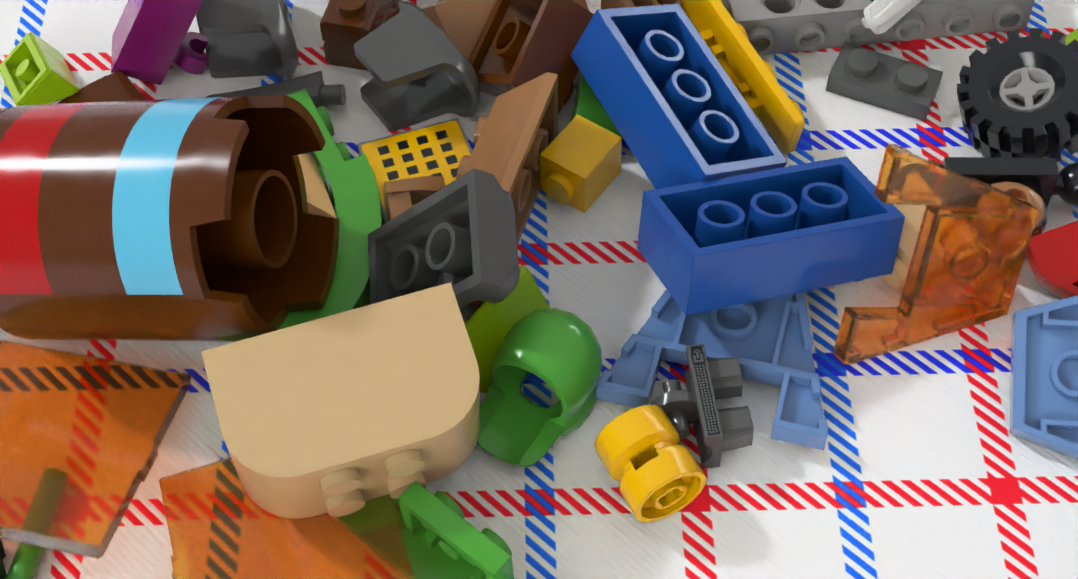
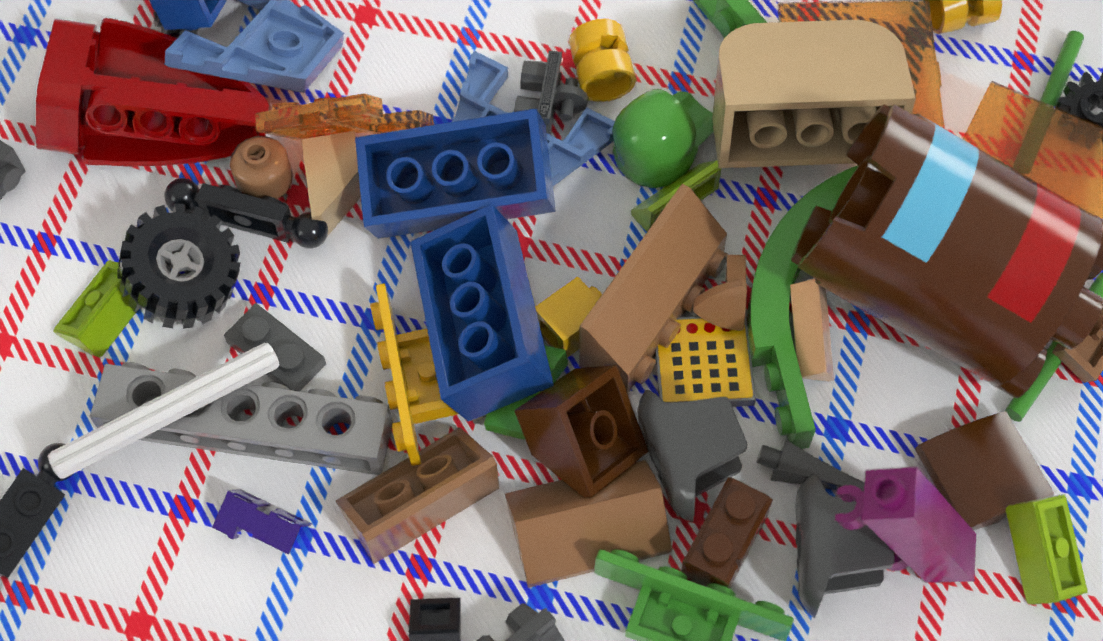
camera: 165 degrees left, 10 degrees up
dark grey slope [368,168,520,308] -> none

